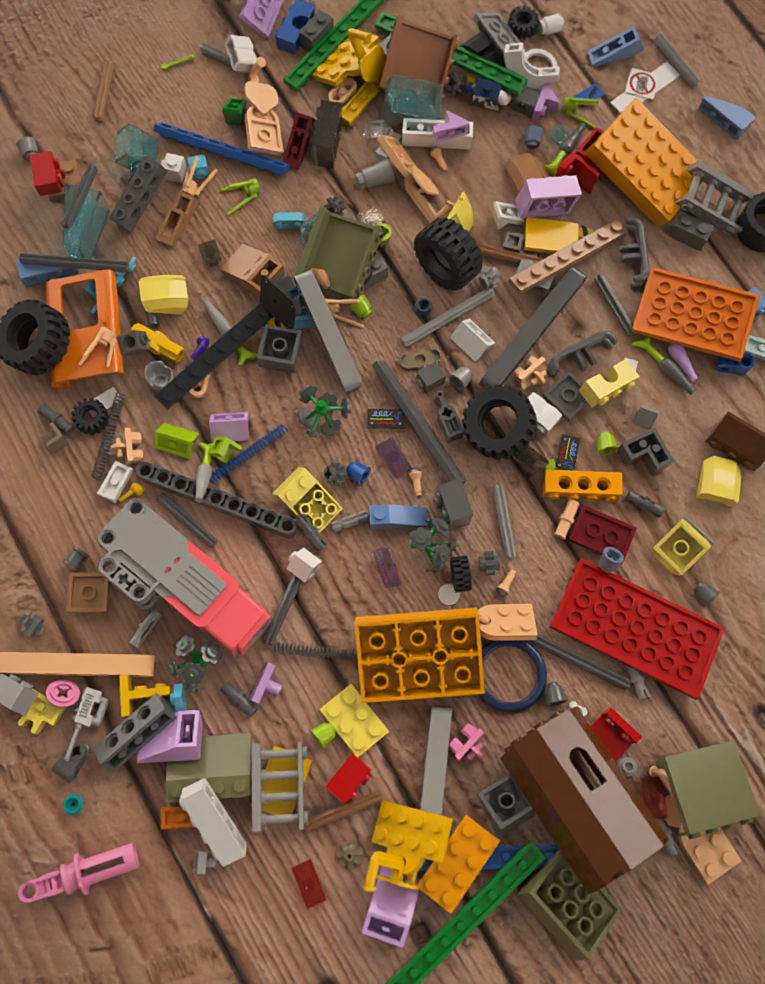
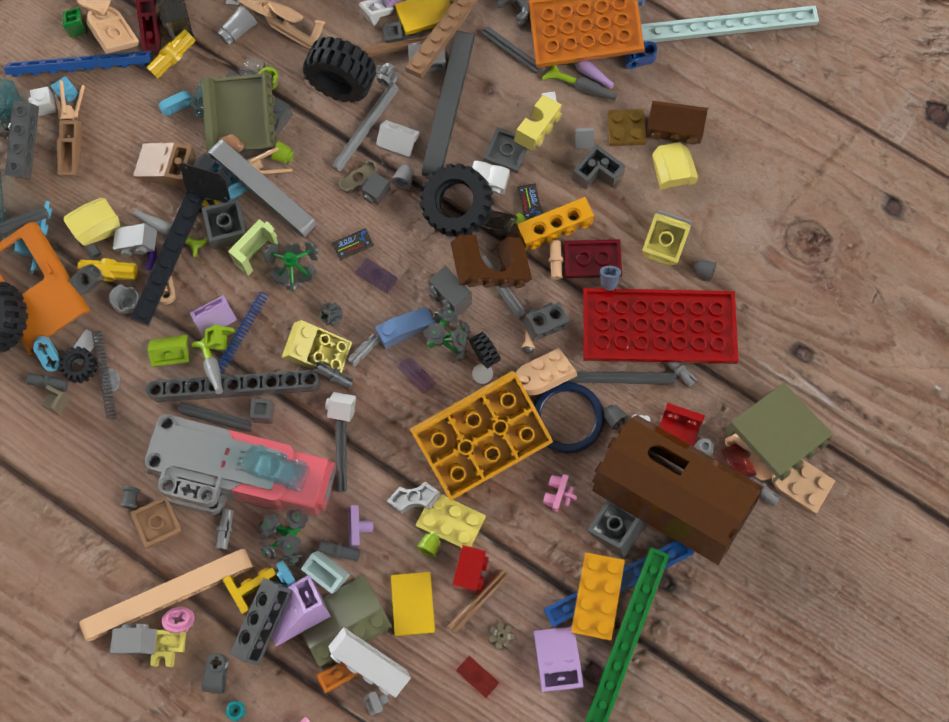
camera: 20 degrees left, 0 degrees up
dark grey gear [19,613,45,637] -> none
light grey piece [64,687,109,761] -> none
light nougat plant [78,327,117,367] -> none
white plate [97,461,134,503] -> none
light nougat hips [110,428,143,467] -> none
yellow hand [118,483,145,503] -> none
clear smoke bracket [198,239,222,268] -> none
lime plant [220,178,260,216] -> none
light grey fence [252,742,308,832] -> none
flat silver piece [273,642,358,662] -> none
dark grey gear [323,195,347,216] -> none
blue hat [346,461,371,486] -> none
yellow plate [363,800,453,892] -> none
dark grey tile [372,361,467,484] -> none
light nougat piece [409,467,422,496] -> none
dark blue plate [414,298,433,316] -> none
light grey beam [420,706,452,815] -> none
dark grey piece [435,390,464,443] -> none
light yellow slope [447,192,475,232] -> none
dark grey gear [479,551,500,576] -> none
light nougat hips [514,356,547,391] -> none
olive slope [517,850,622,961] -> none
dark grey piece [548,331,618,377] -> none
lime hat [597,432,619,456] -> none
dark grey pin [625,490,666,518] -> none
none -> medium azure beam [33,336,61,371]
none -> light grey brick [113,223,157,257]
none -> yellow piece [146,29,196,79]
none -> yellowish green panel [228,219,279,276]
none -> clear light blue slope [241,445,310,493]
none -> dark grey panel [250,398,275,424]
none -> light aqua brick [301,551,350,594]
none -> light grey tile [387,482,442,514]
none -> reddish brown arch [450,235,532,288]
none -> dark grey brick [522,302,570,342]
none -> pearl gold plate [607,109,646,146]

